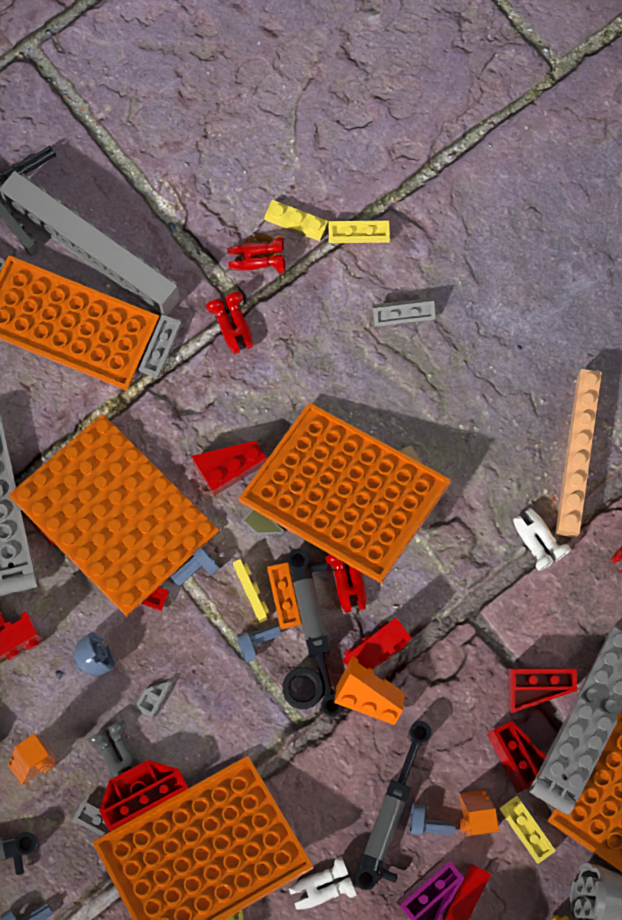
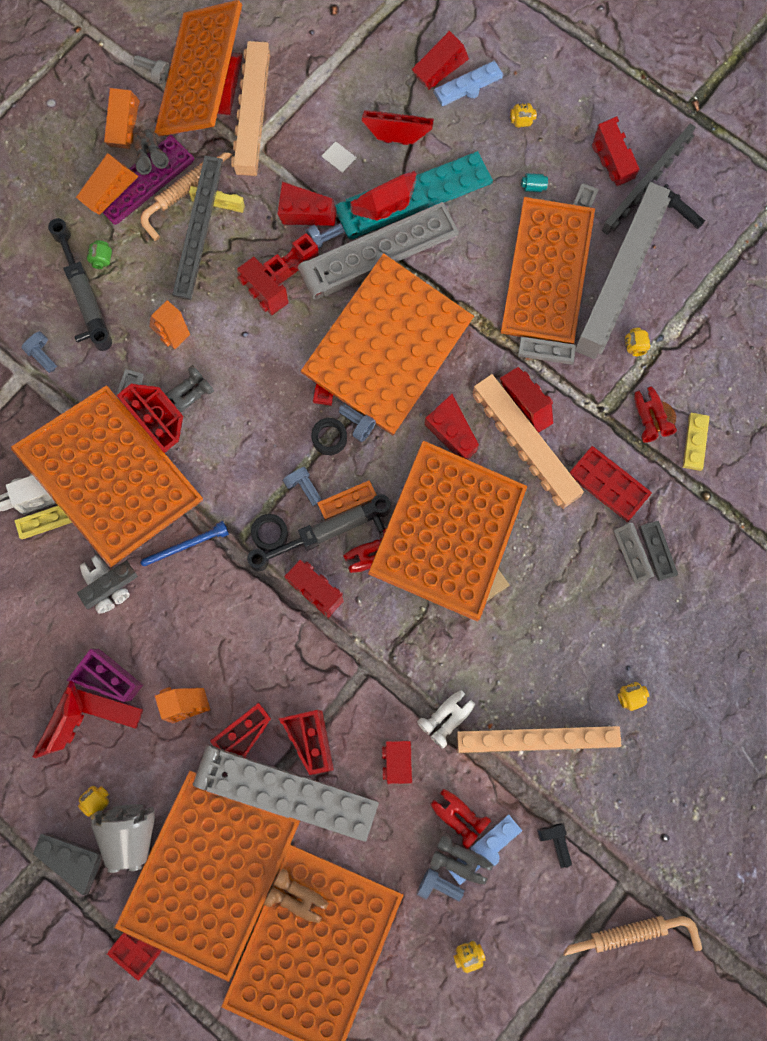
camera: 80 degrees right, 0 degrees up
sand blue cylinder [74,632,115,676] -> none
light grey tile [134,681,172,718] -> none
red piece [205,291,253,355] -> none
light yellow plate [233,559,269,623] -> none
olive tile [242,509,285,536] -> none
light yellow plate [328,221,390,243] -> none
orange wedge [334,656,405,725] -> none
piece [354,721,431,890] -> none
sand blue piece [410,803,456,835] -> none
light yellow plate [498,796,556,864] -> none
none -> dark grey plate [77,560,138,610]
none -> blue piece [140,521,229,566]
none -> black tyre [311,418,347,456]
none -> red brick [382,741,412,784]
none -> light nougat brick [473,374,584,509]
none -> red wedge [500,367,554,433]
none -> red plate [569,446,652,523]
none -> yellow head [618,682,649,711]
none -> yellow head [625,328,651,357]
none -> dark grey plate [639,521,678,582]

